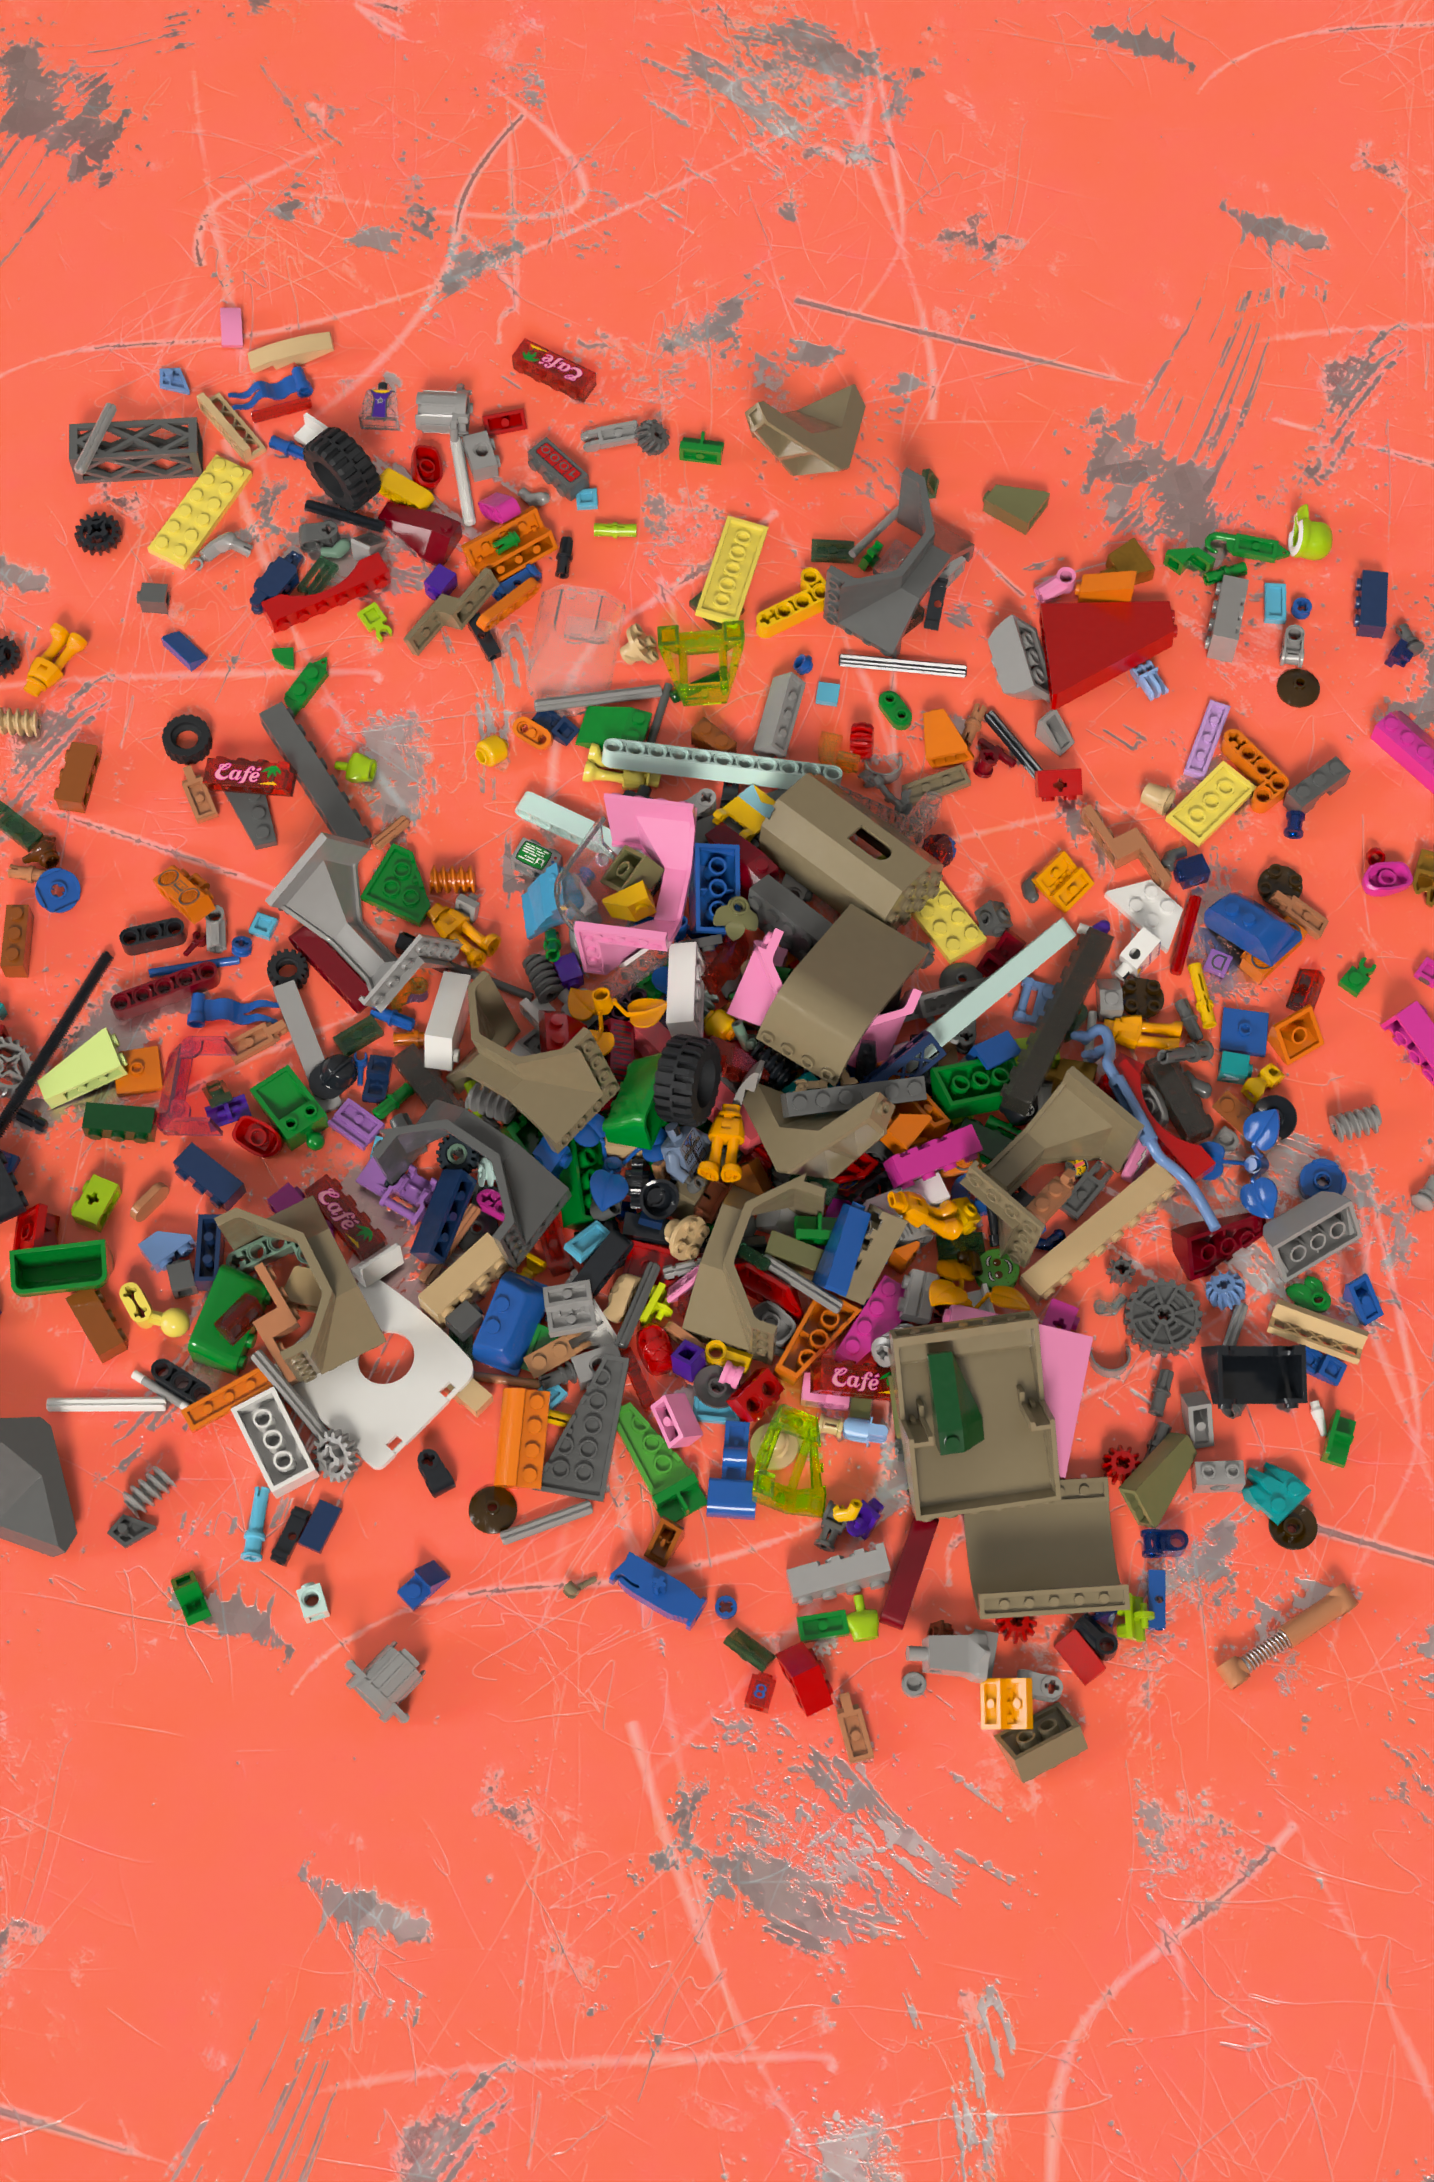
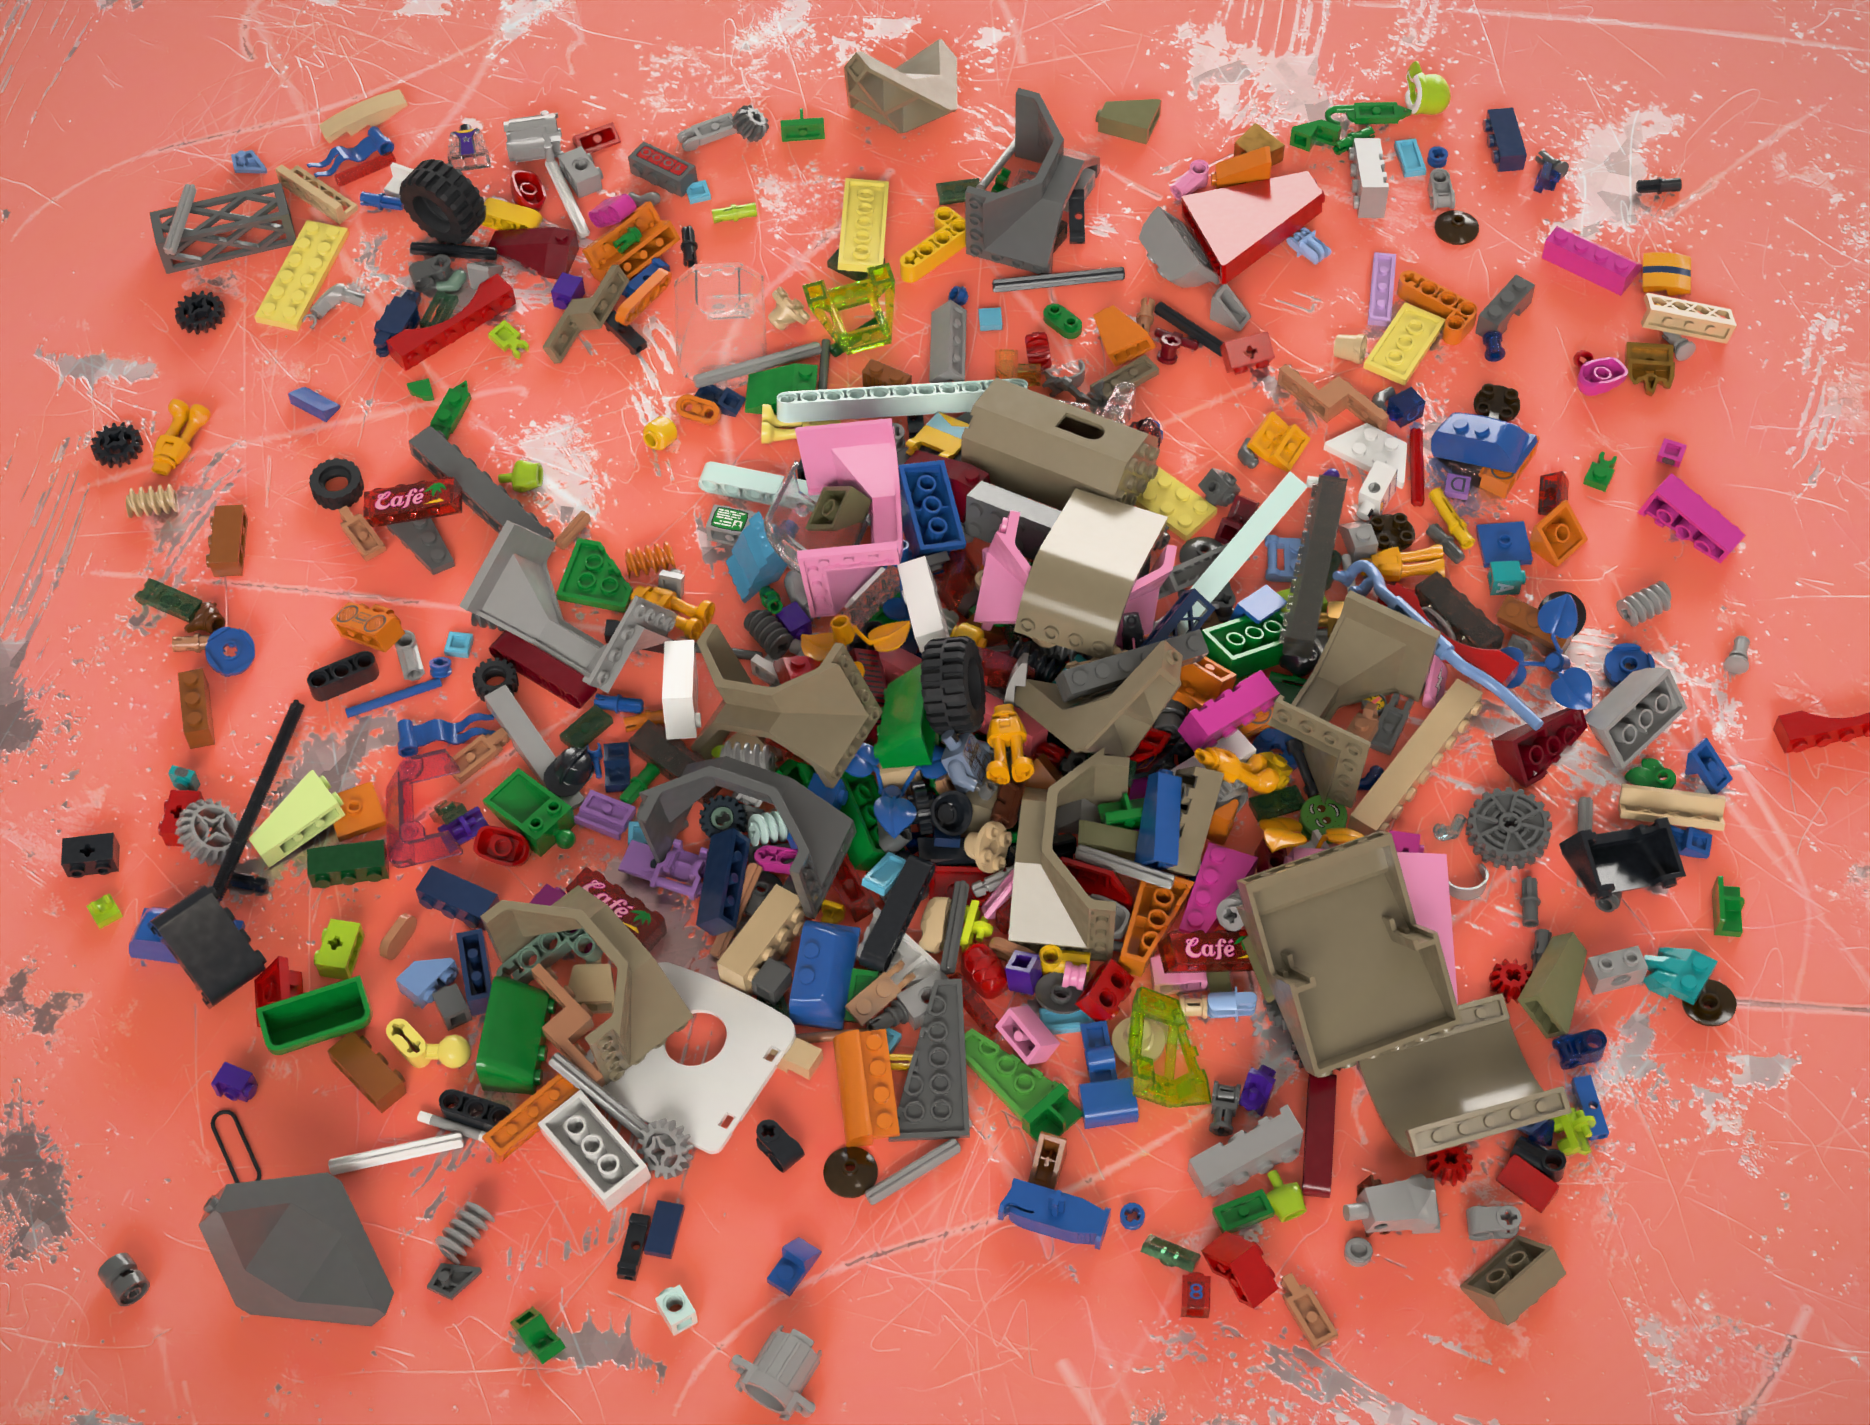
camera: 10 degrees left, 10 degrees down
dark red beam [110,961,220,1021] -> none
dark grey brick [136,582,171,614] -> none
dark red hand [183,931,206,957] -> none
clear red slope [214,1293,265,1346] -> none
bright pink slope [220,308,243,348] -> none
medium azure pin [240,1486,270,1562] -> none
white panel [351,1243,404,1288] -> none
clear yellow leg [389,977,429,1013] -> none
clear red brick [512,338,596,403] -> none
light grey slope [543,1279,598,1338] -> none
dark tan hand [563,1576,597,1599] -> none
yellow slope [602,880,657,922] -> none
olive plate [713,896,758,941] -> none
sand green arm [731,1020,758,1053] -> none
clear green axle [737,1241,771,1271] -> none
yellow arm [833,1499,862,1522] -> none
orange slope [880,1114,932,1155] -> none
light grey brick [897,1269,940,1325] -> none
dark green wedge [927,1350,984,1456] -> none
dark brown arm [956,1250,983,1276] -> none
light orange slope [980,1678,1033,1729] -> none
dark grey gear [1105,1256,1136,1288] -> none
dark grey pin [1157,1040,1214,1065] -> none
light grey slope [1180,1390,1214,1449] -> none
dark grey arm [1181,1070,1212,1099] -> none
medium blue gear [1205,1270,1246,1311] -> none
nougat piece [1216,1583,1359,1690] -> none
yellow leg [1241,1063,1285,1105] -> none
nougat hinge [1268,890,1329,940] -> none
white piece [1310,1400,1327,1437] -> none

